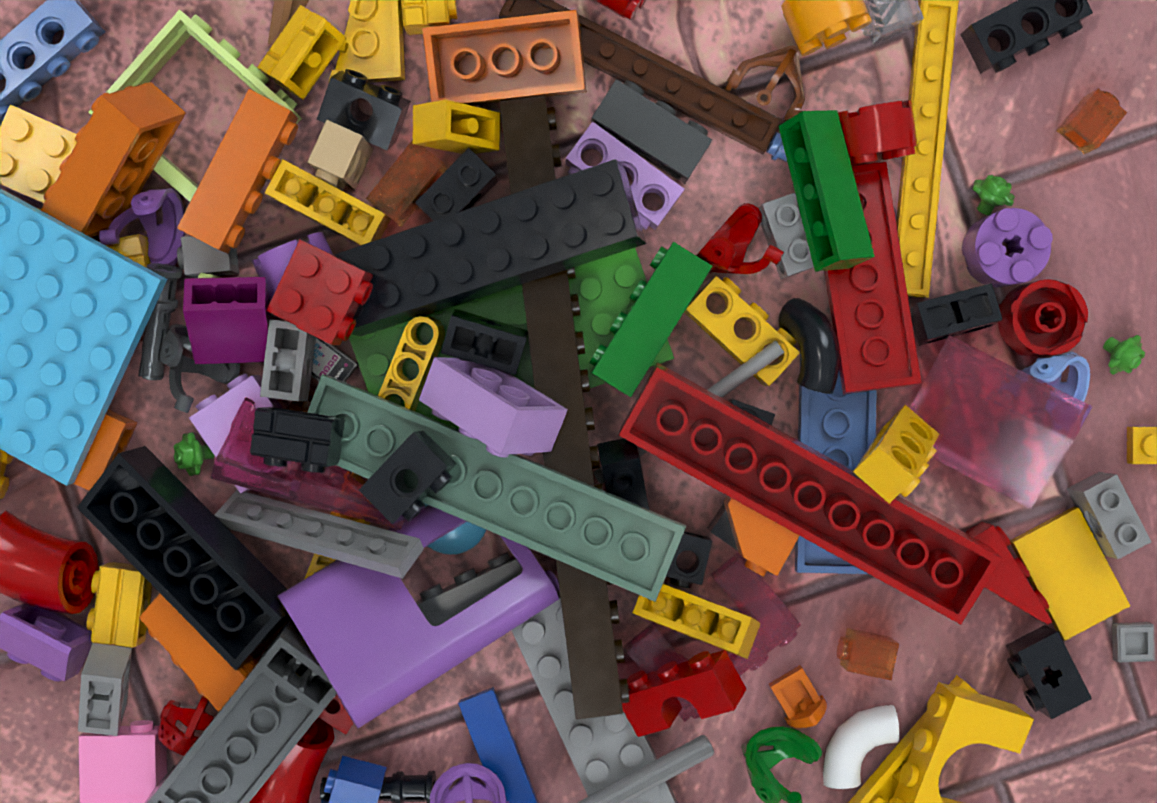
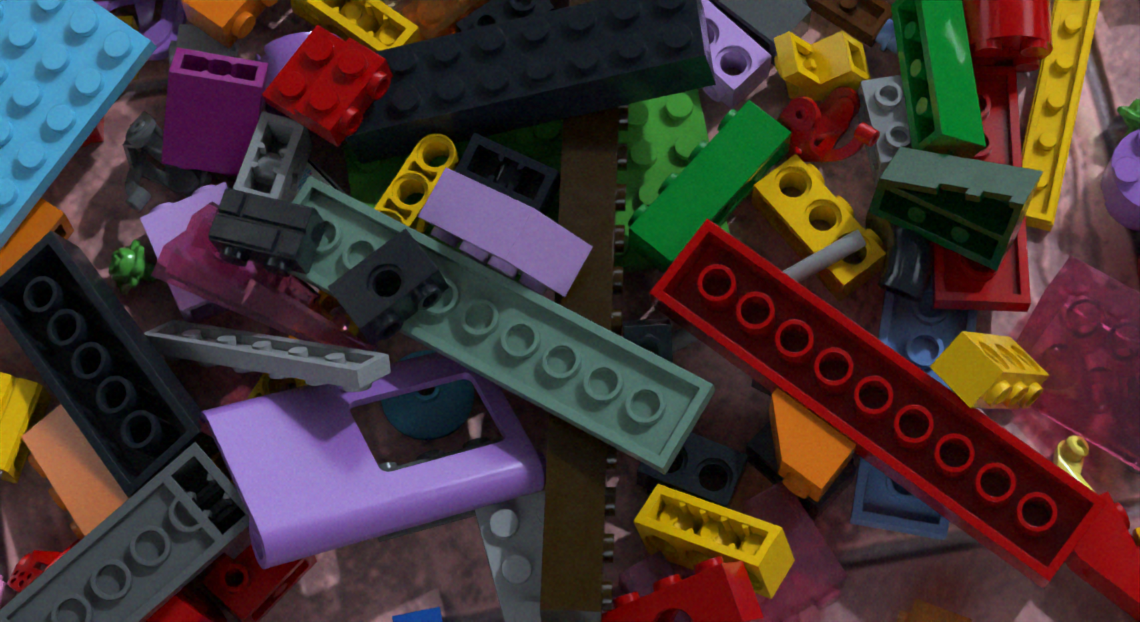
camera: 15 degrees right, 20 degrees down
dark grey pin [138,263,183,380] -> none
black brick [910,283,1003,346] -> none
none -> yellow brick [774,31,871,101]
none -> dark green wedge [868,147,1043,271]
none -> light yellow arm [1053,435,1095,492]

